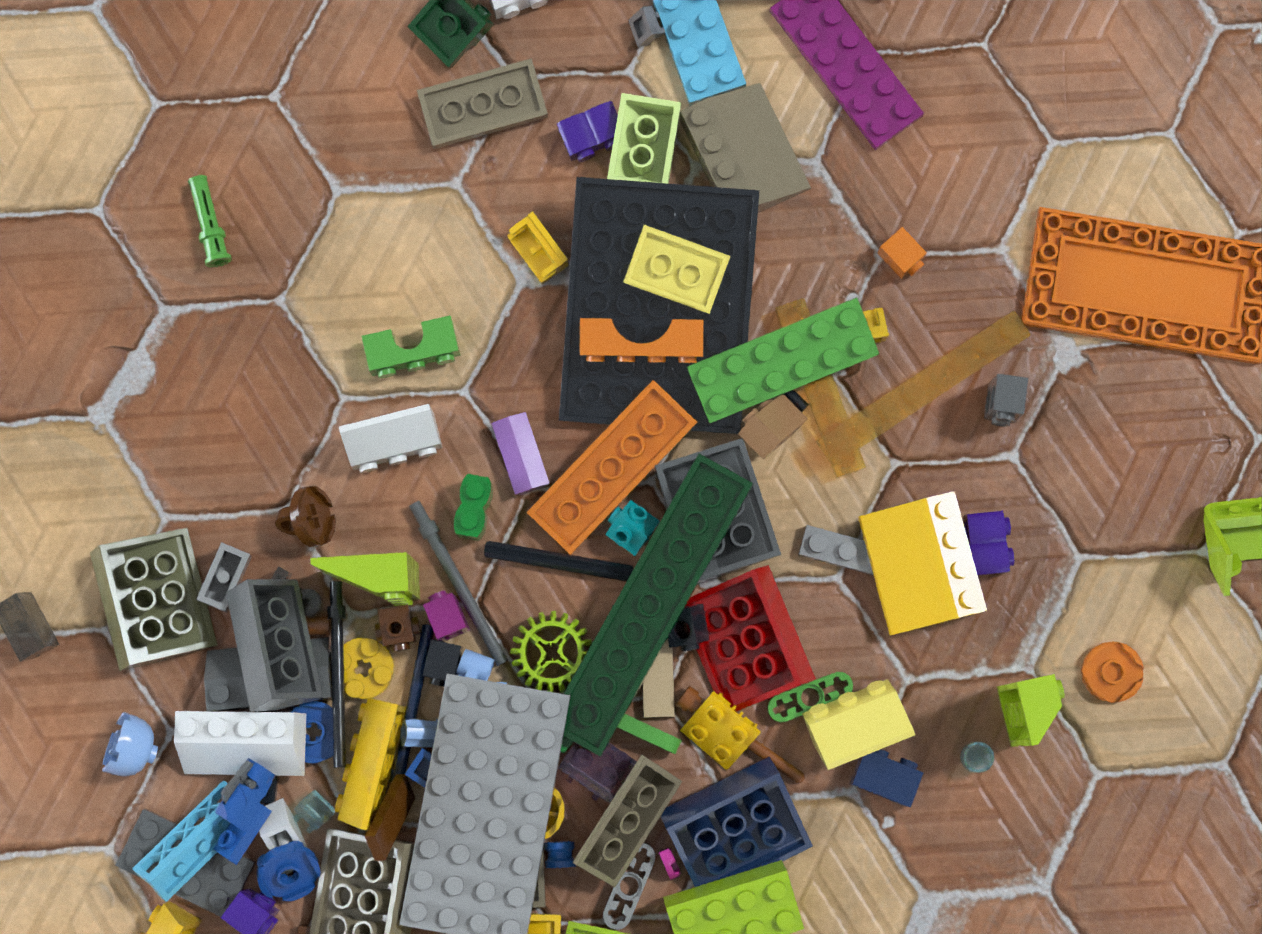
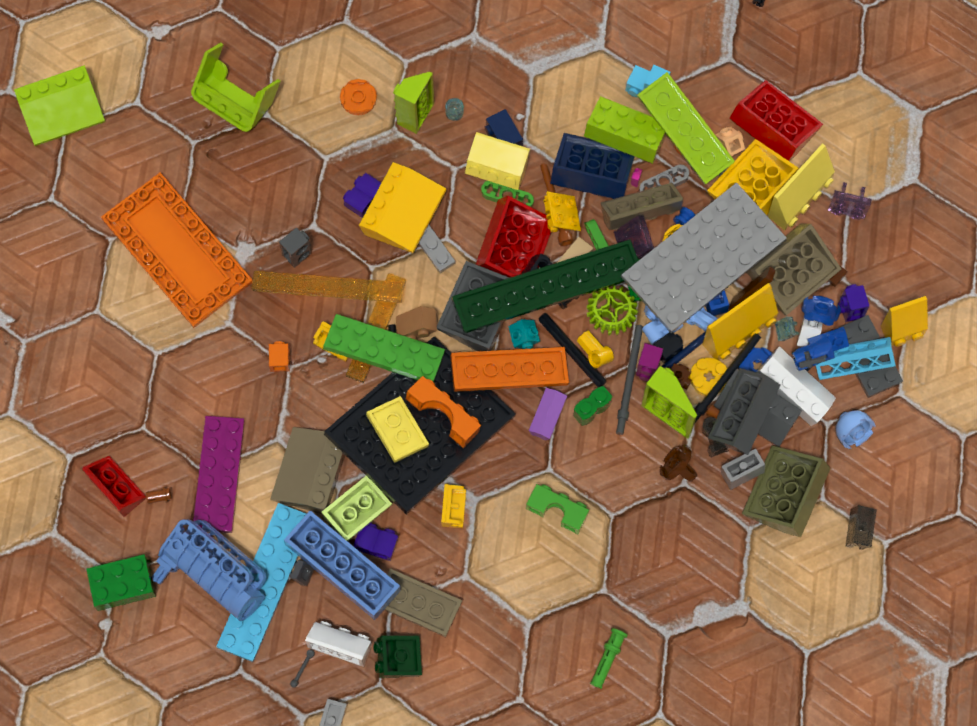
camera: 140 degrees left, 10 degrees down
white slope [339,404,443,473] -> none
none -> medium blue brick [284,511,401,620]
none -> yellow piece [577,331,614,368]

